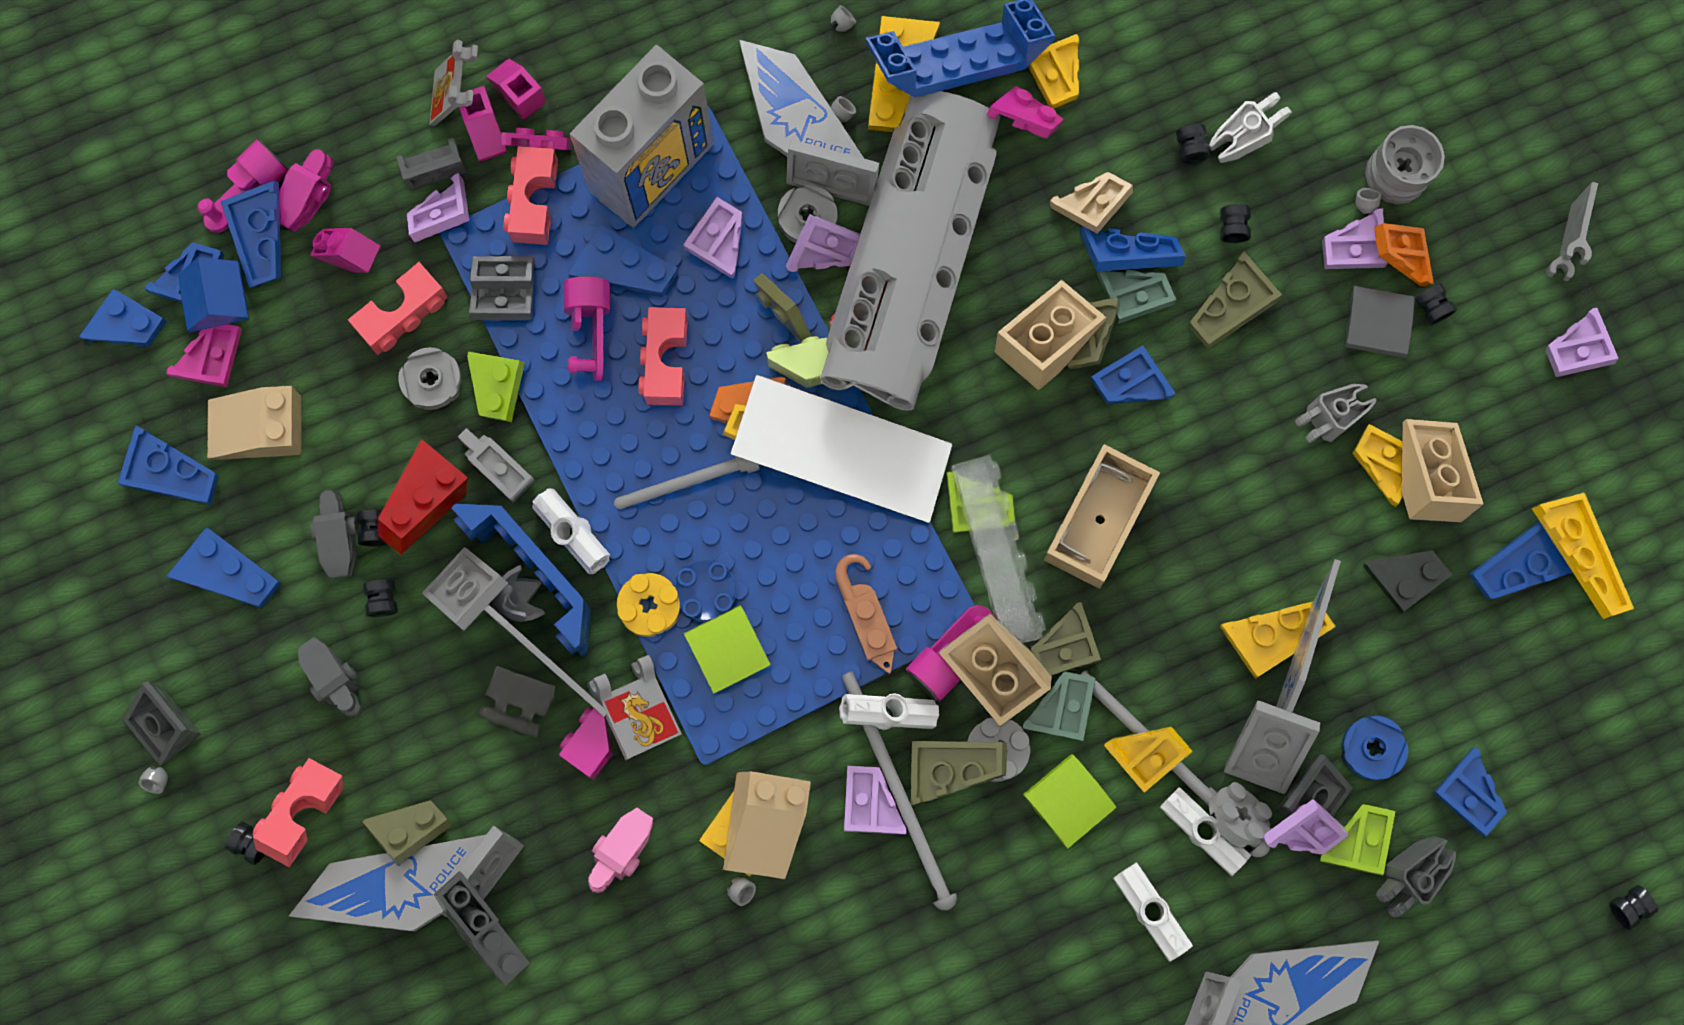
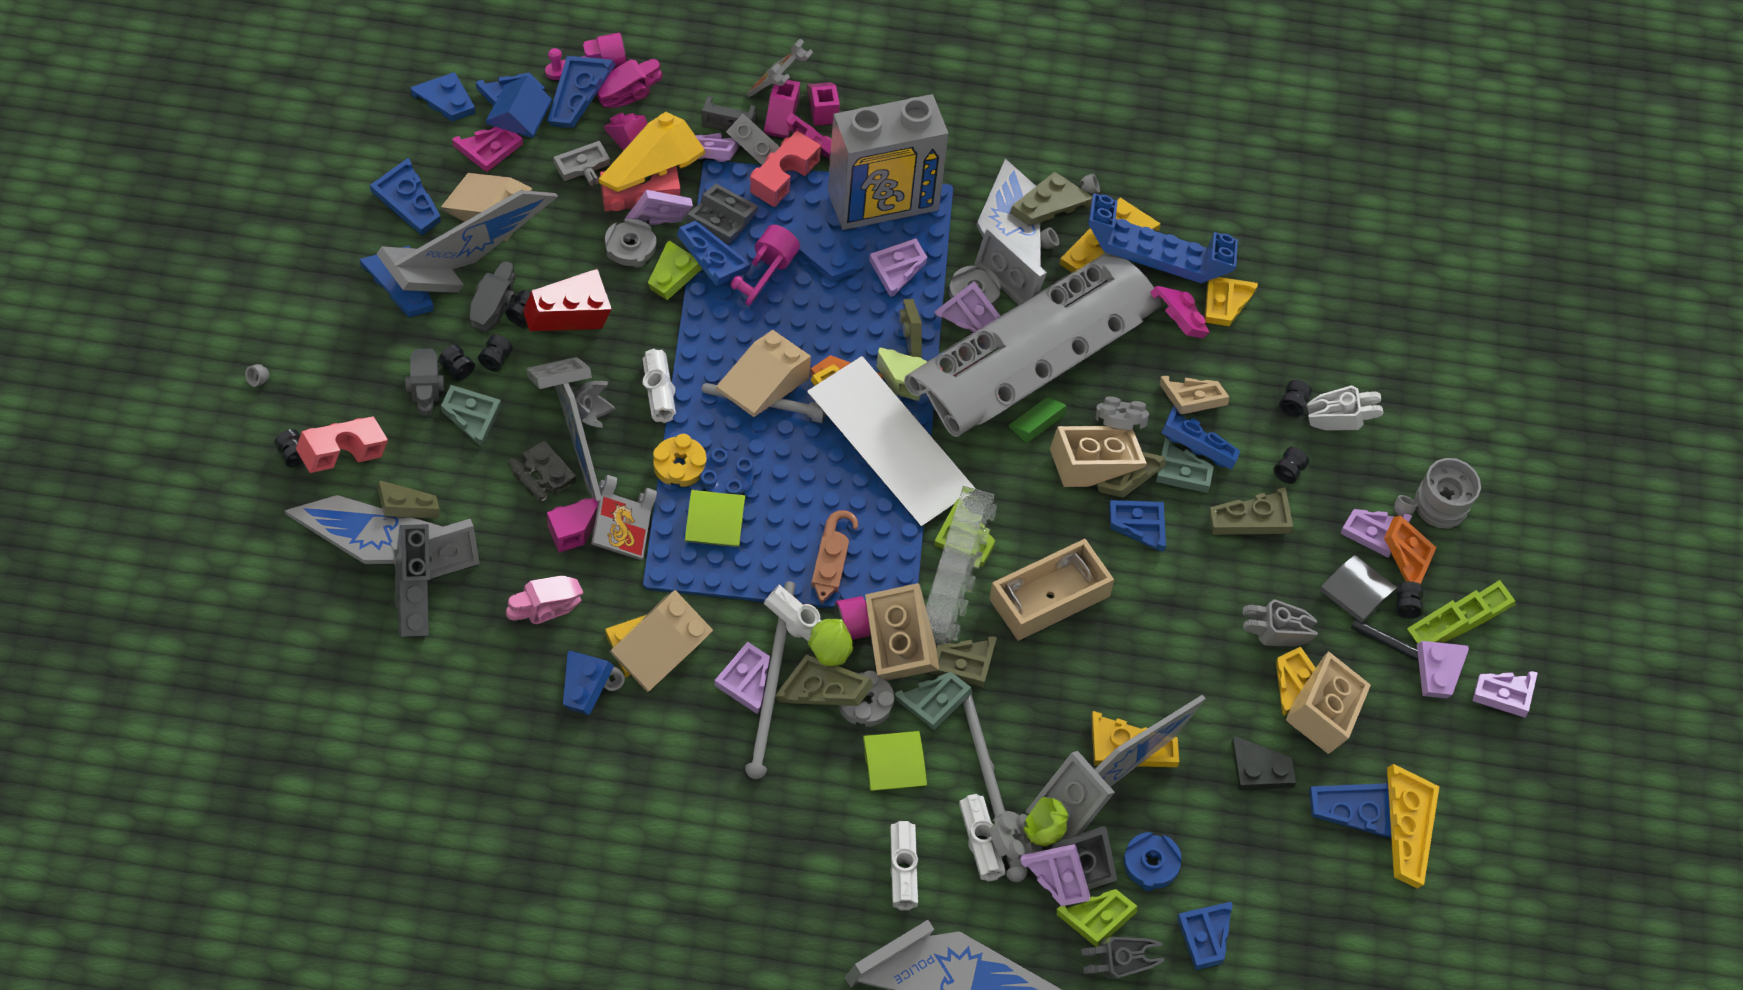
camera: 25 degrees right, 20 degrees down
dark grey slope [122,681,201,767] -> none
blue slope [452,504,592,658] -> none
light grey hinge [458,428,535,503] -> none
coral arch [639,307,688,406] -> none
yellow wing [1104,727,1193,793] -> none
light grey flag [1546,182,1598,282] -> none
none -> light grey piece [377,190,558,293]
none -> black wheel [438,344,475,381]
none -> sand green wing [441,385,501,446]
none -> light grey plate [553,141,610,186]
none -> blue wing [563,650,614,715]
none -> yellow wedge [599,112,705,192]
none -> lavender wing [624,190,693,225]
none -> blue wing [677,221,751,286]
none -> tan slope [716,330,811,417]
none -> light grey hinge [726,114,780,165]
none -> lime hair [808,619,853,666]
none -> bright green slope [1009,397,1067,443]
none -> olive wing [1010,172,1092,226]
none -> lime hair [1023,796,1068,847]
none -> light grey plate [1095,397,1149,430]
none -> black bar [1351,619,1419,662]
none -> lime slope [1407,580,1516,644]
none -> lavender wing [1417,641,1469,698]

